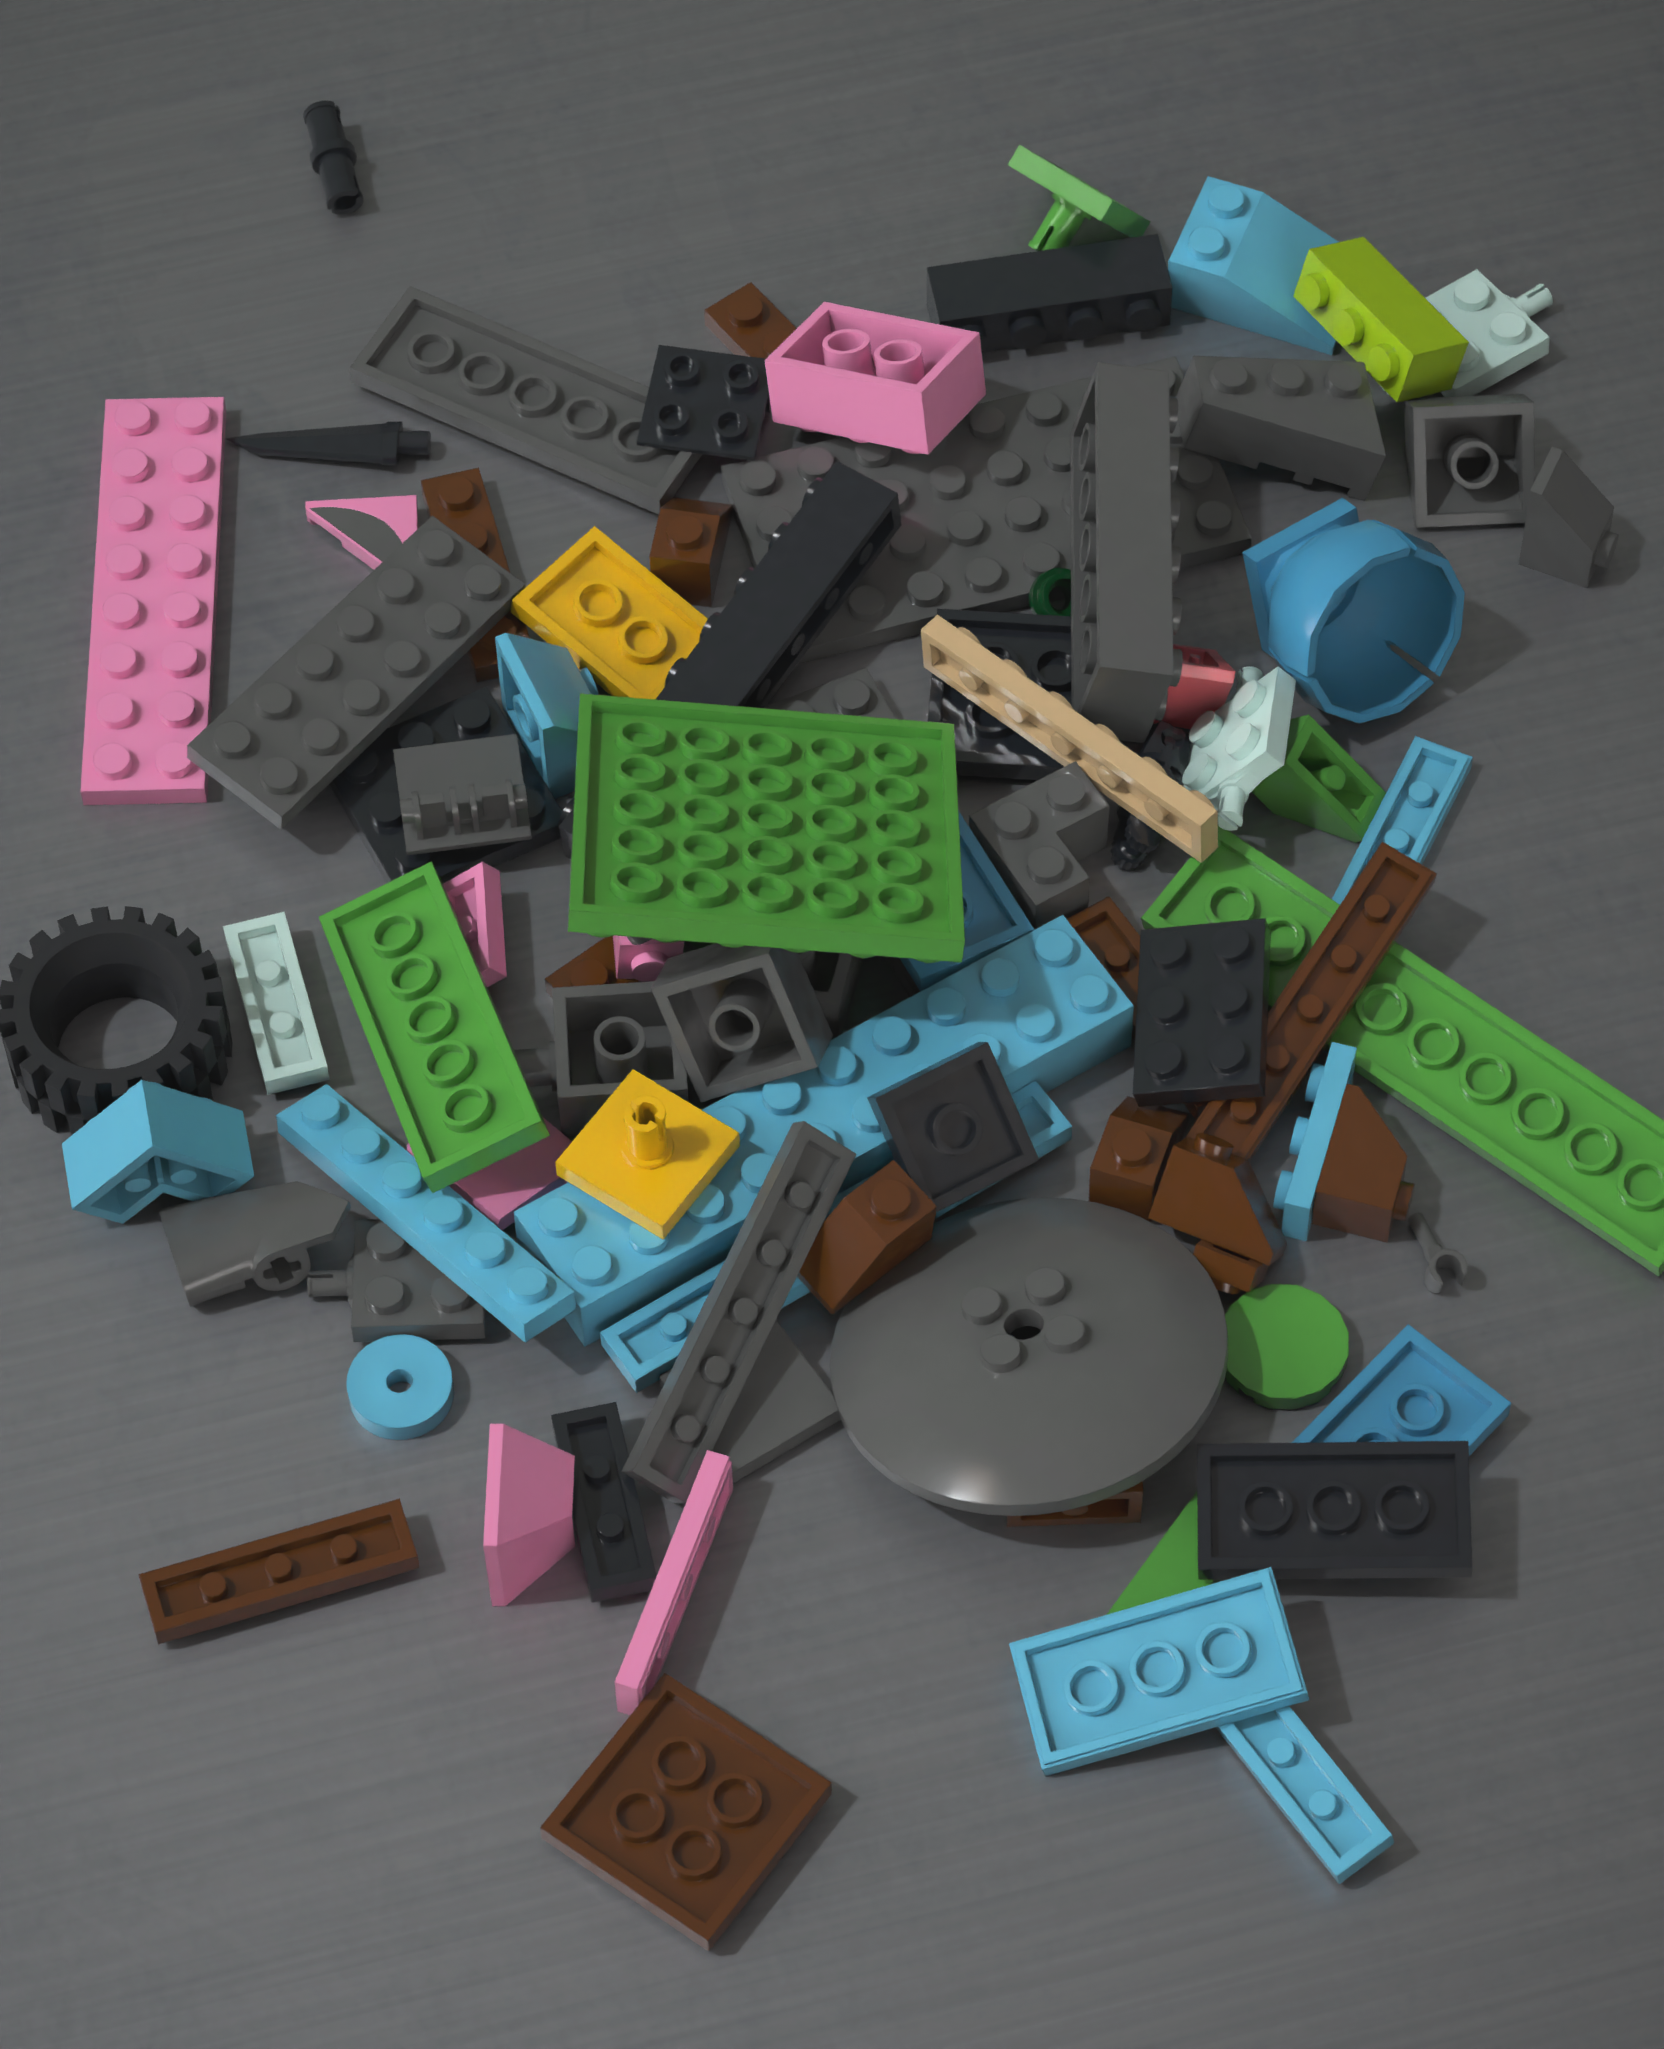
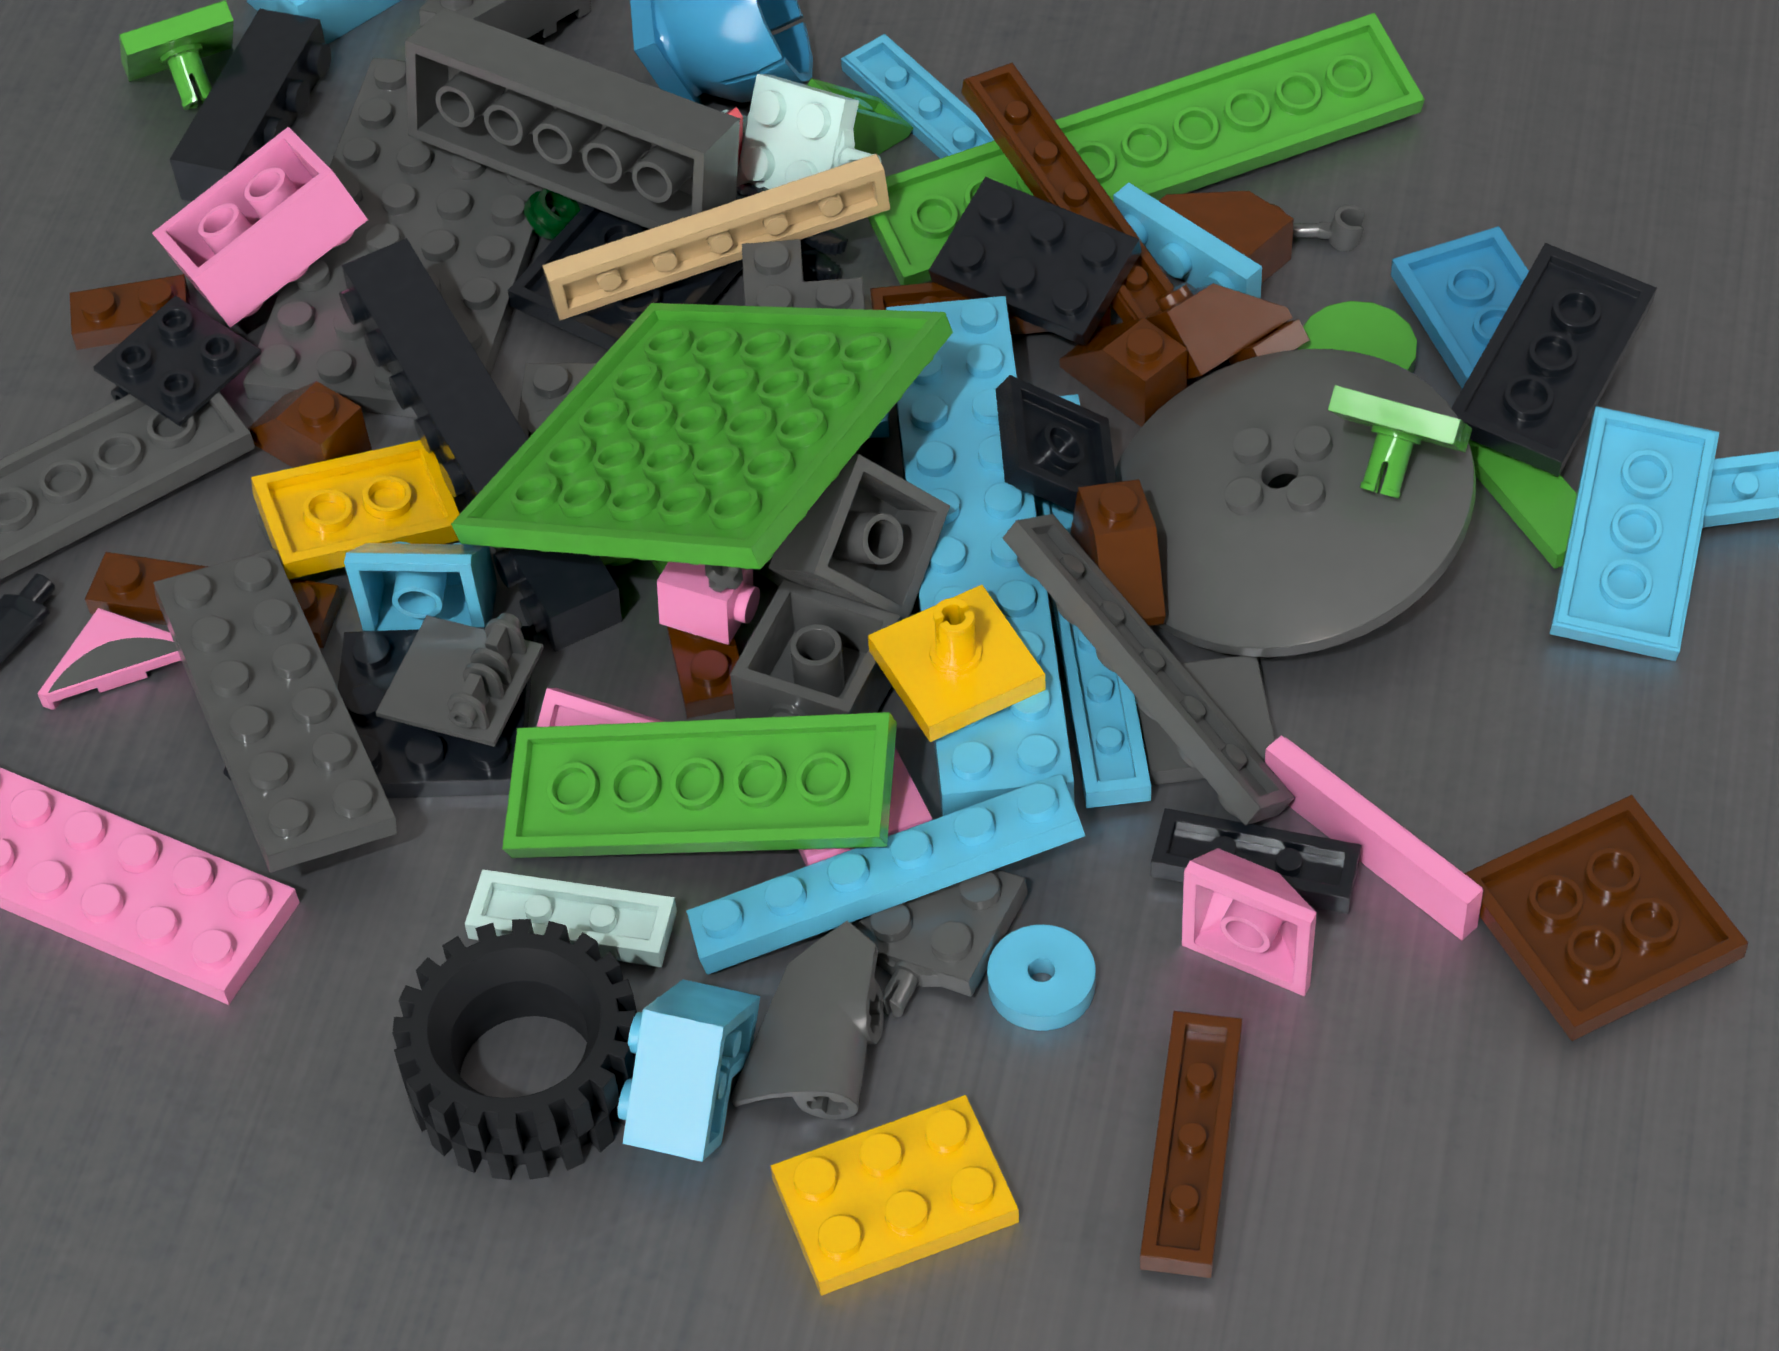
camera: 60 degrees left, 5 degrees down
none -> yellow plate [770,1095,1019,1296]
none -> bright green tile [1328,385,1472,499]

